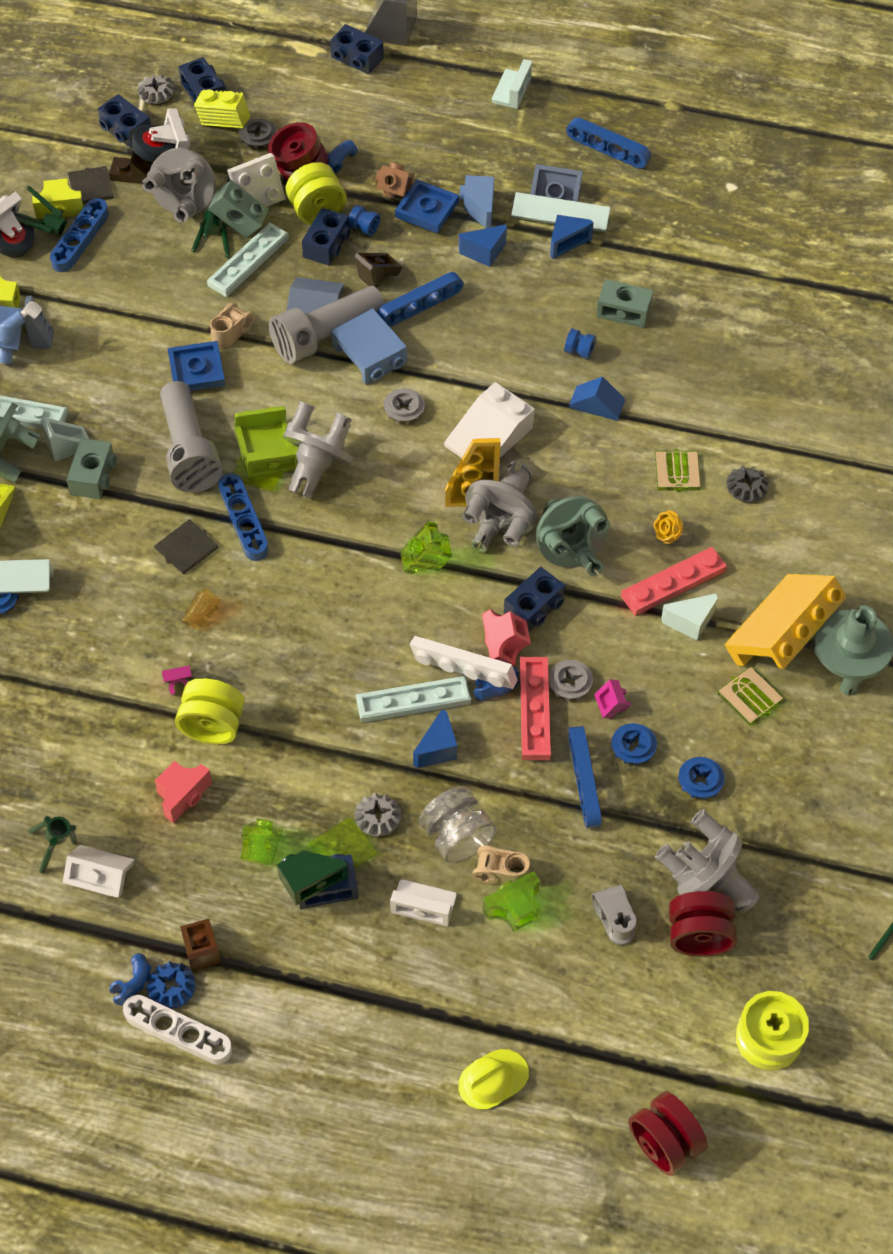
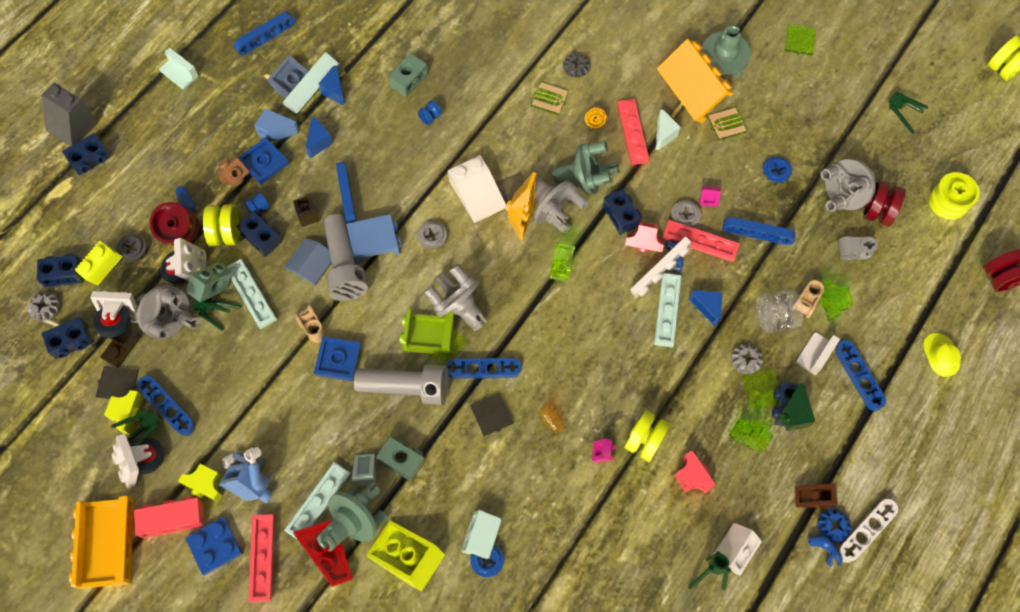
camera: 70 degrees left, 10 degrees up
blue slope [569,376,625,421] -> none
blue gear [611,723,657,766] -> none
none -> blue beam [835,340,886,411]

